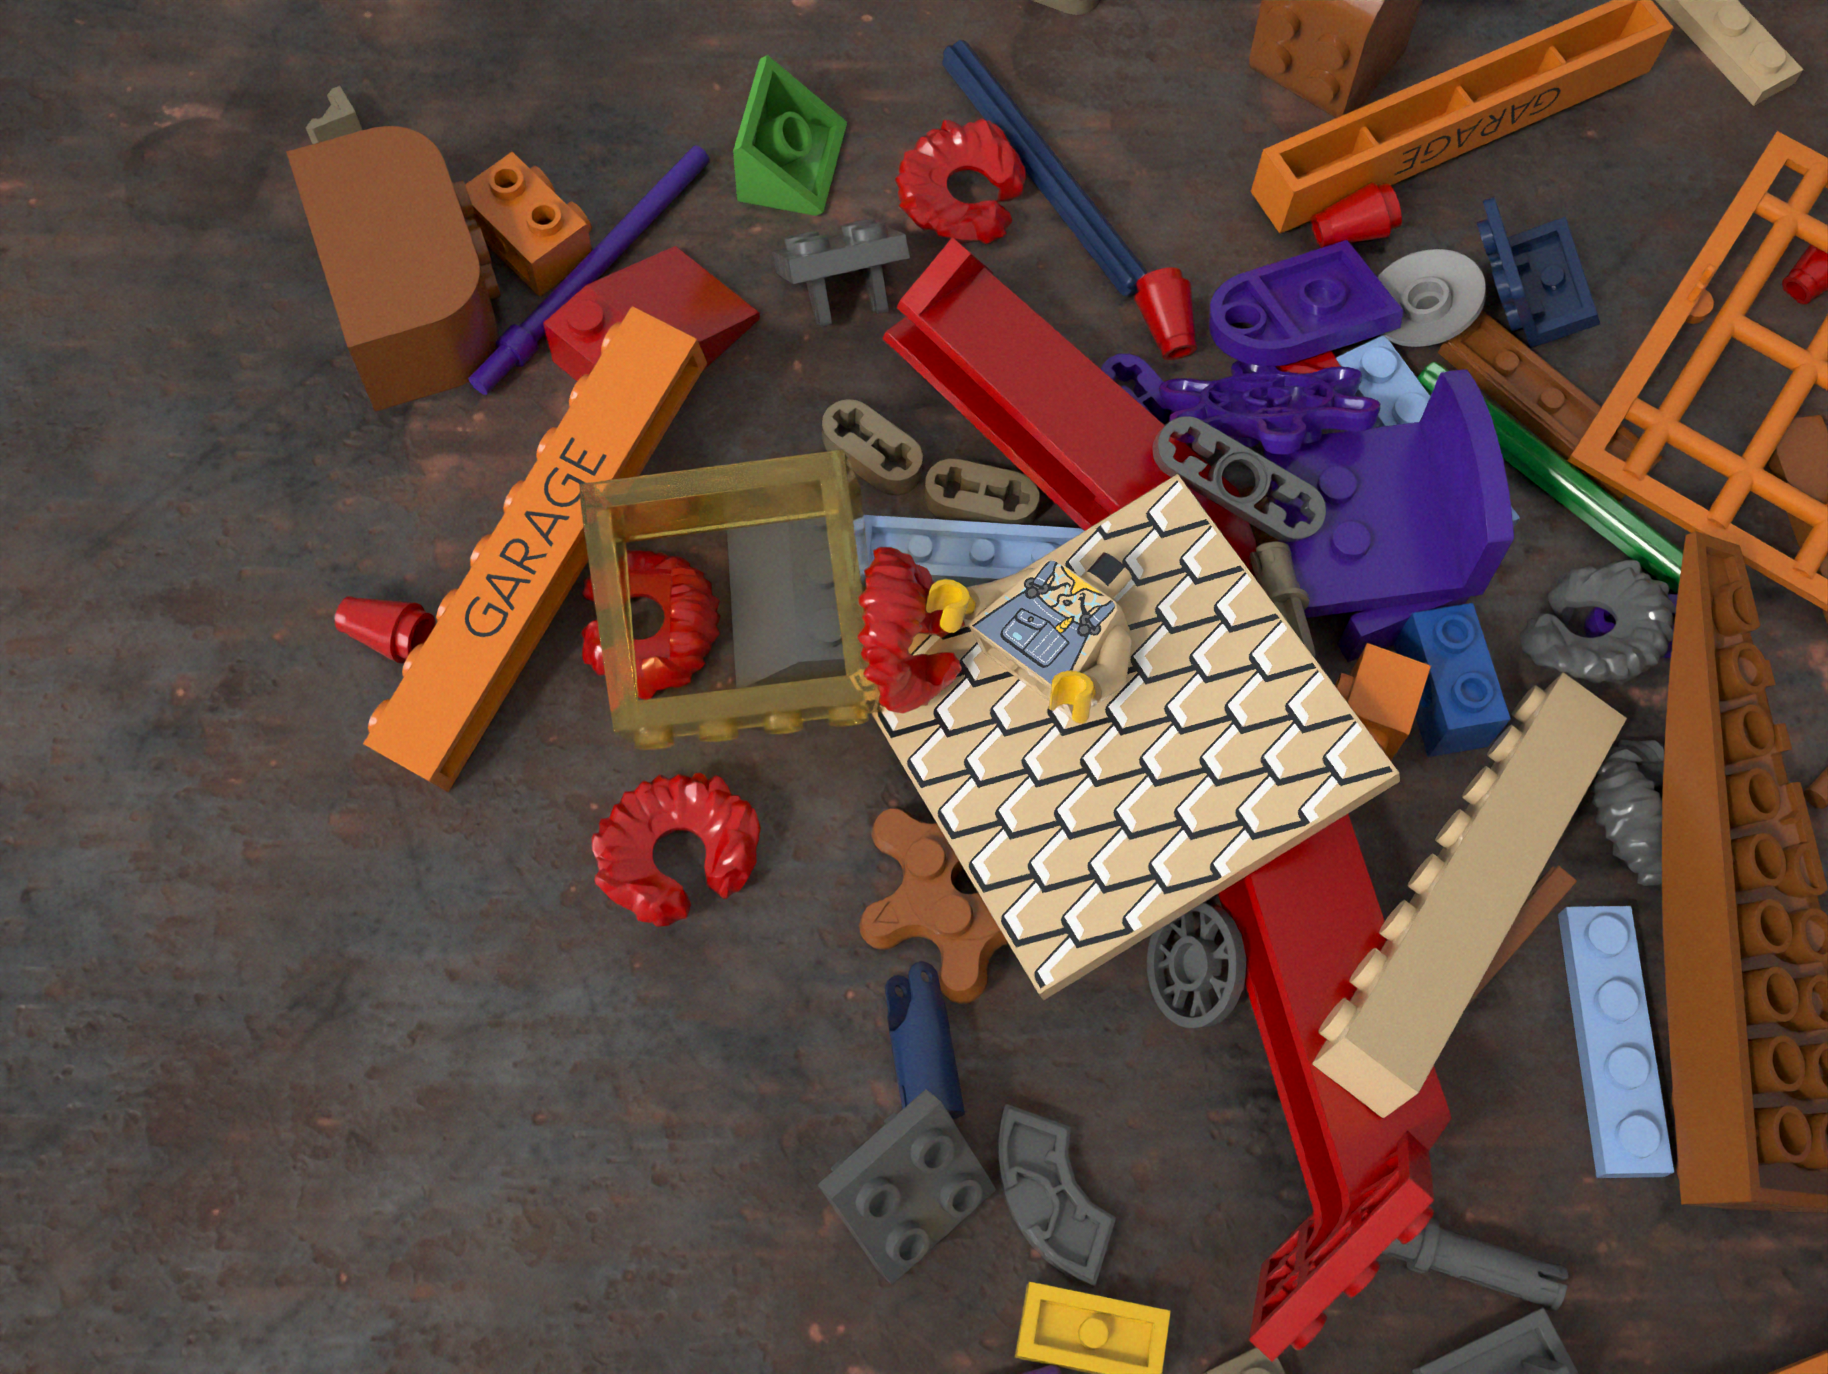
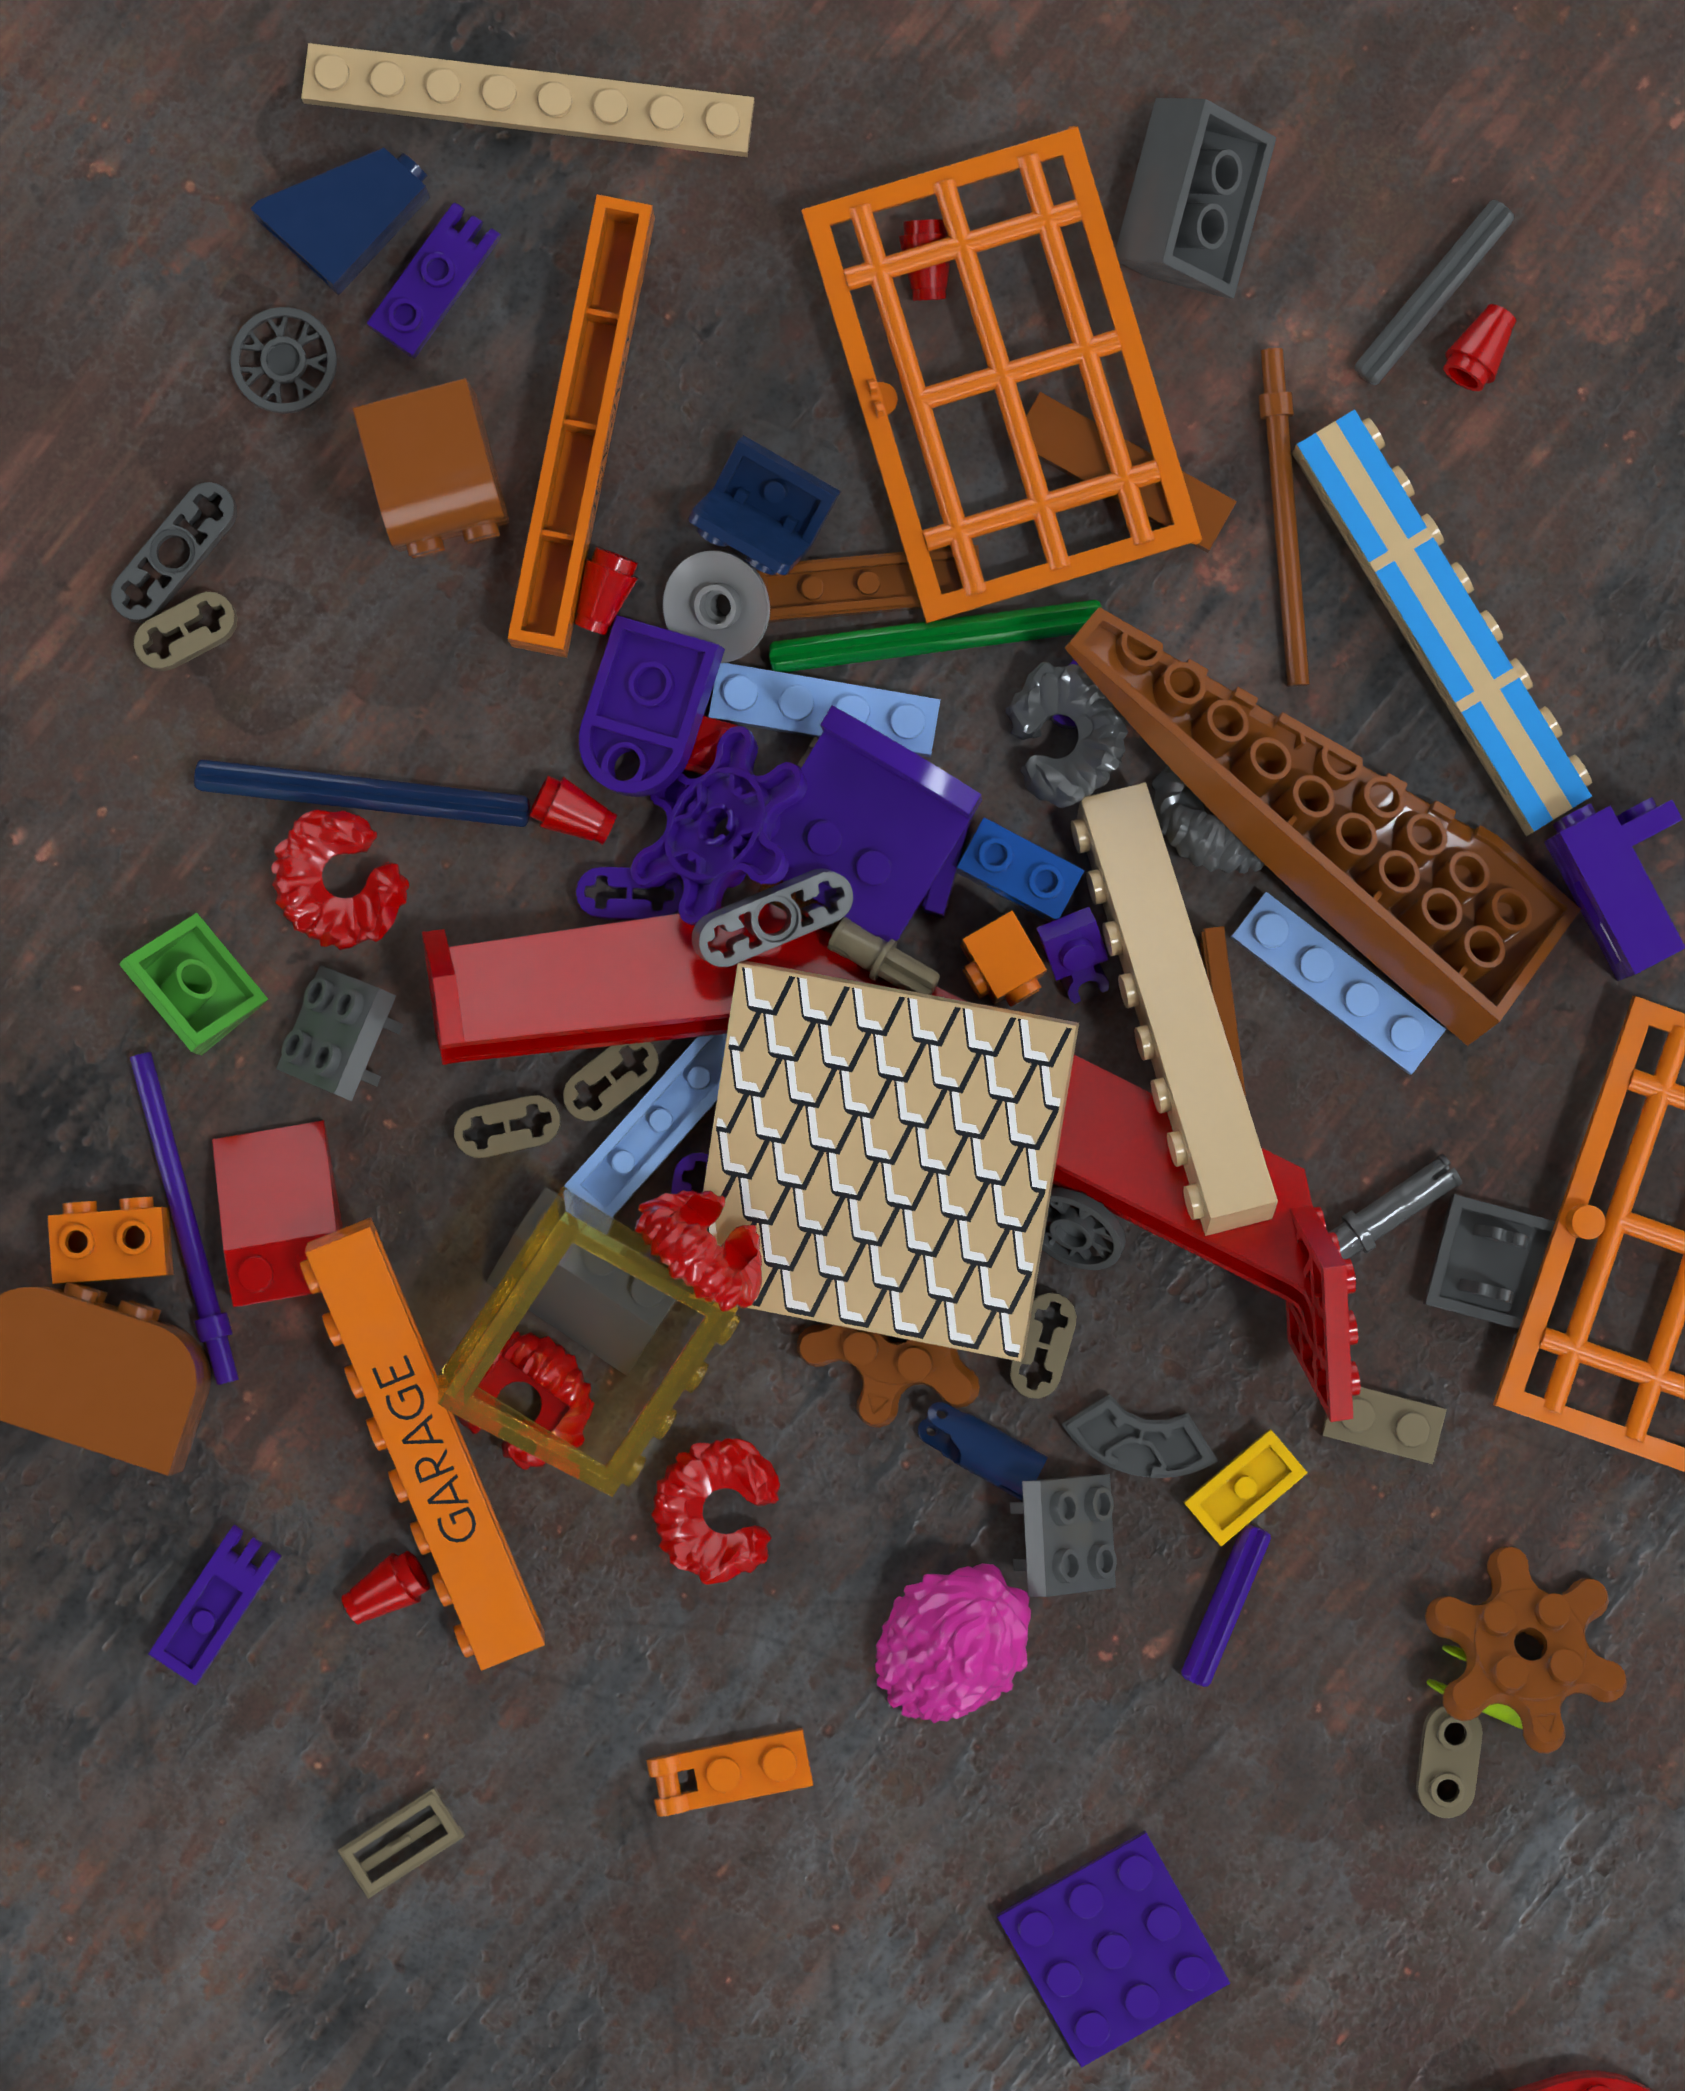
camera: 45 degrees left, 20 degrees up
torso [926,552,1132,724] -> none
none -> dark purple hinge [148,1524,282,1685]
none -> dark tan tile [338,1787,466,1899]
none -> orange plate [646,1728,814,1817]
none -> dark pink hair [875,1563,1031,1723]
none -> dark tan beam [1009,1293,1077,1399]
none -> dark purple plate [1036,907,1109,1004]

